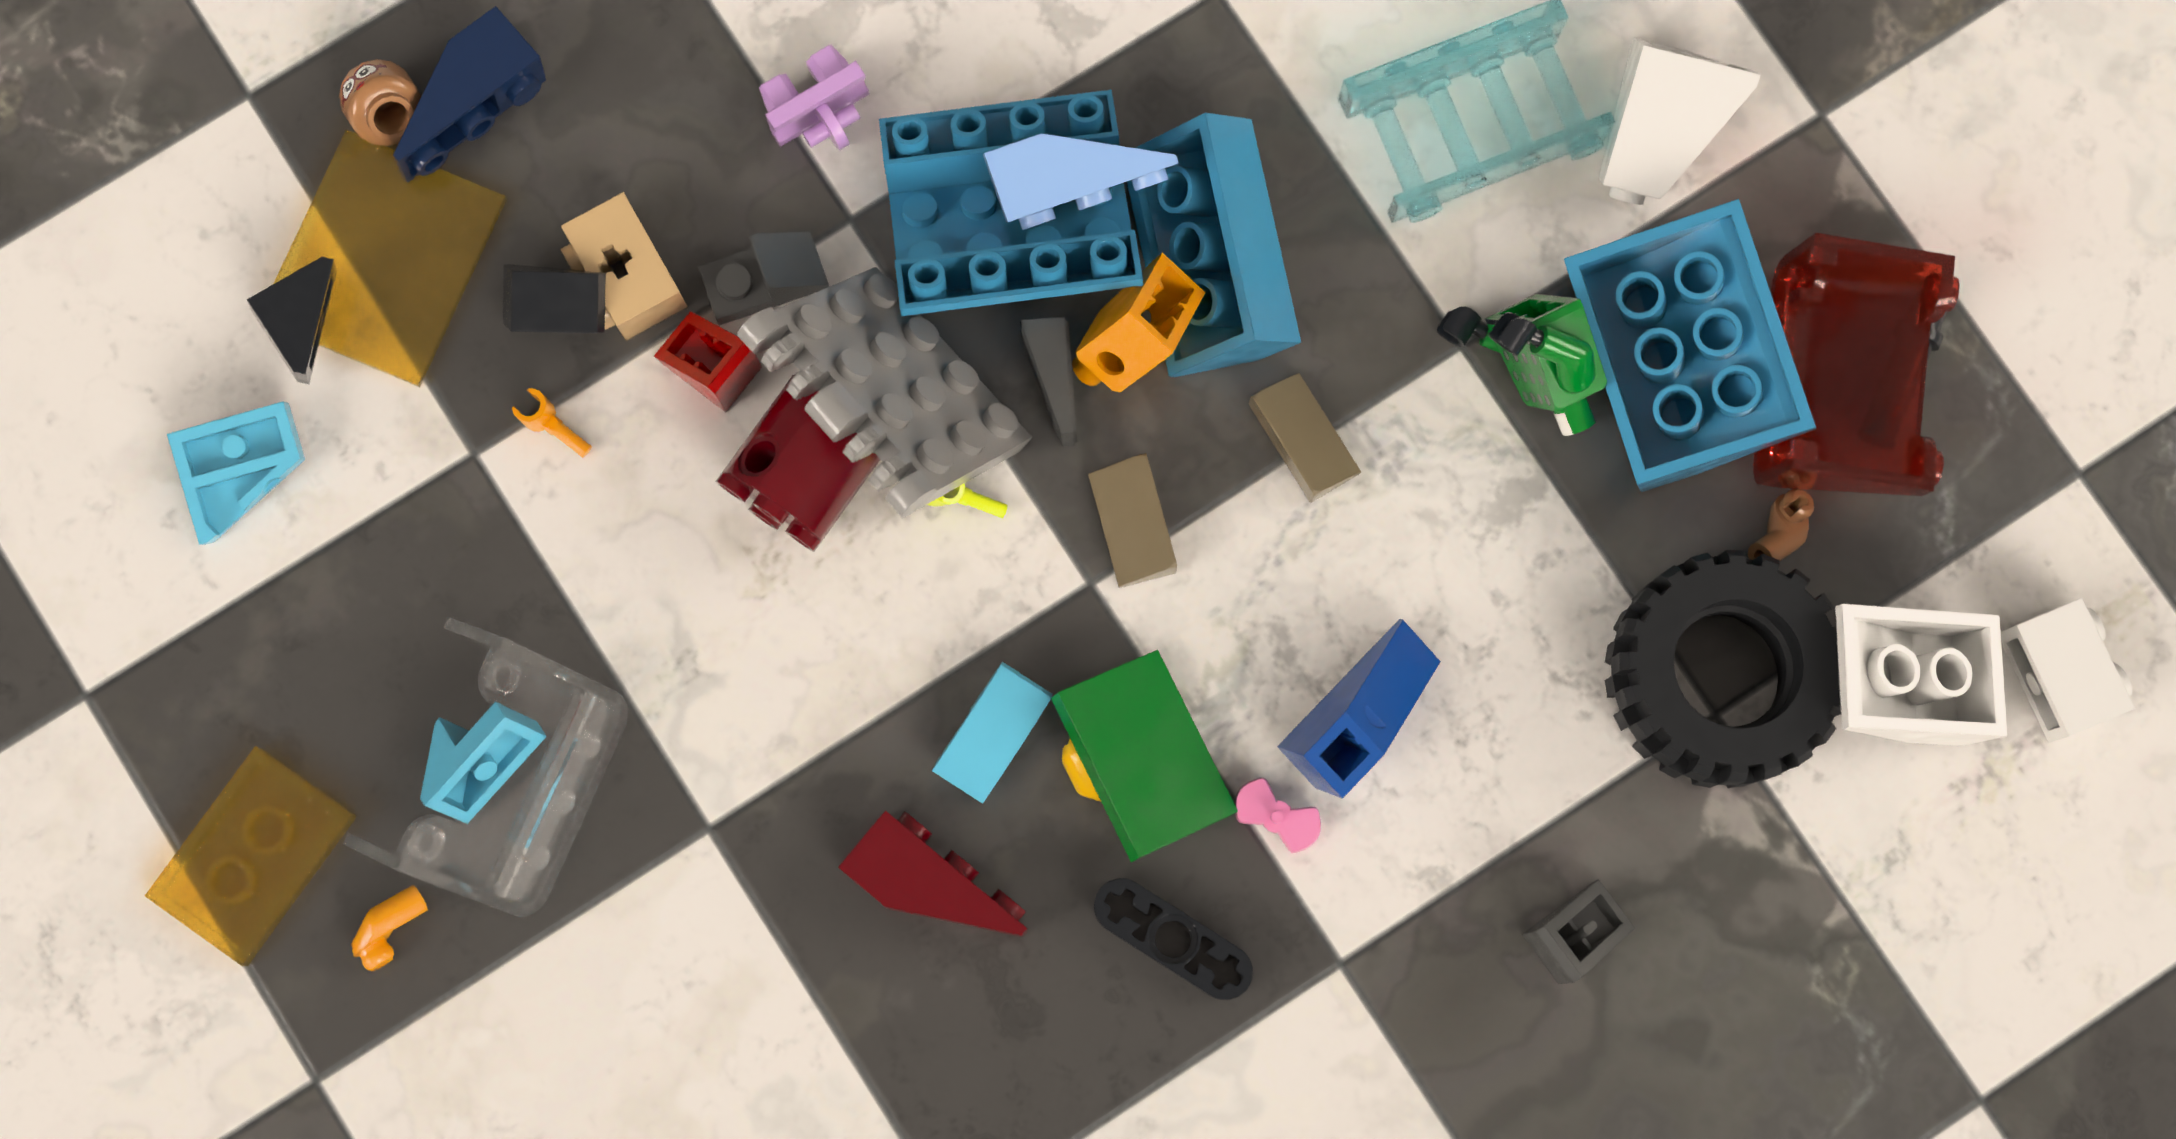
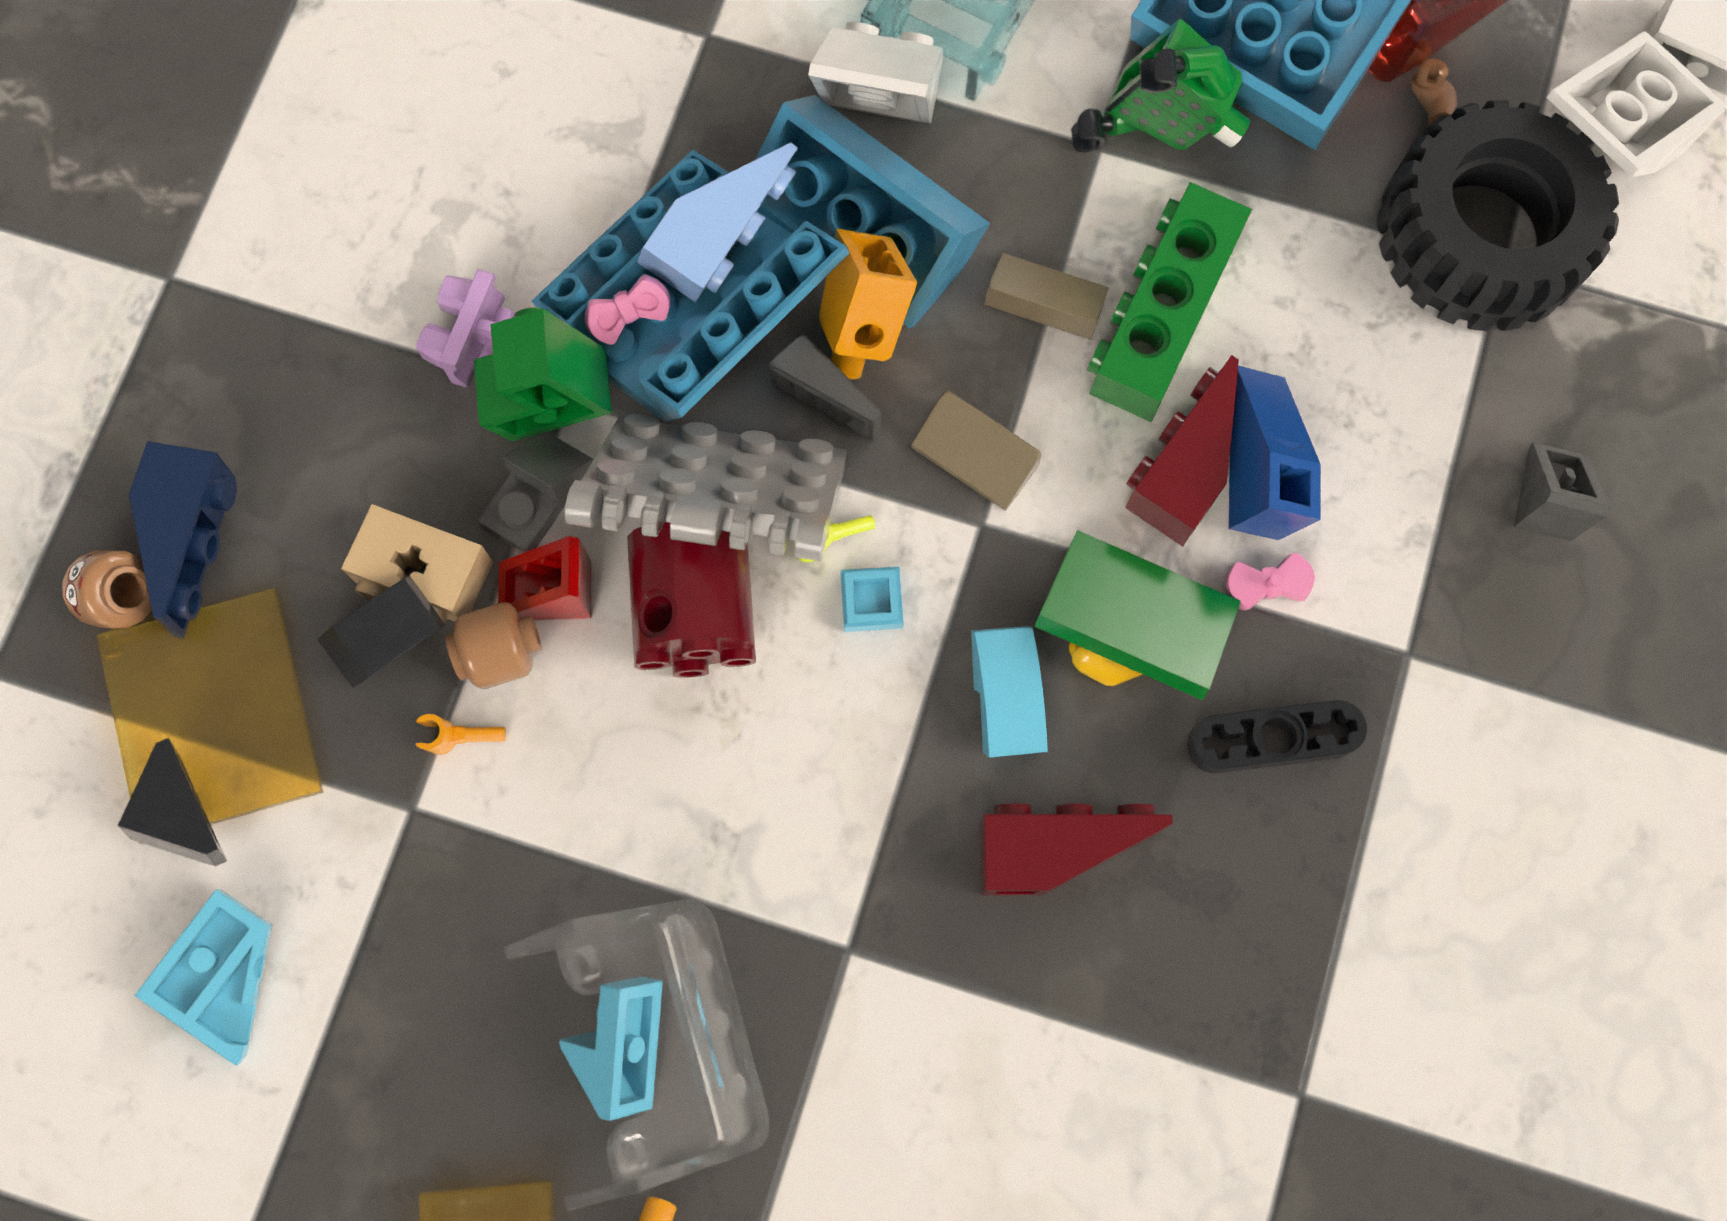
camera: 40 degrees left, 5 degrees down
none -> medium nougat head [446,602,542,689]
none -> green brick [474,308,612,442]
none -> bright pink piece [585,275,670,345]
none -> white slope [808,22,943,124]
none -> medium azure tile [840,566,904,632]
none -> green brick [1087,182,1252,422]
none -> dark red slope [1125,355,1239,547]

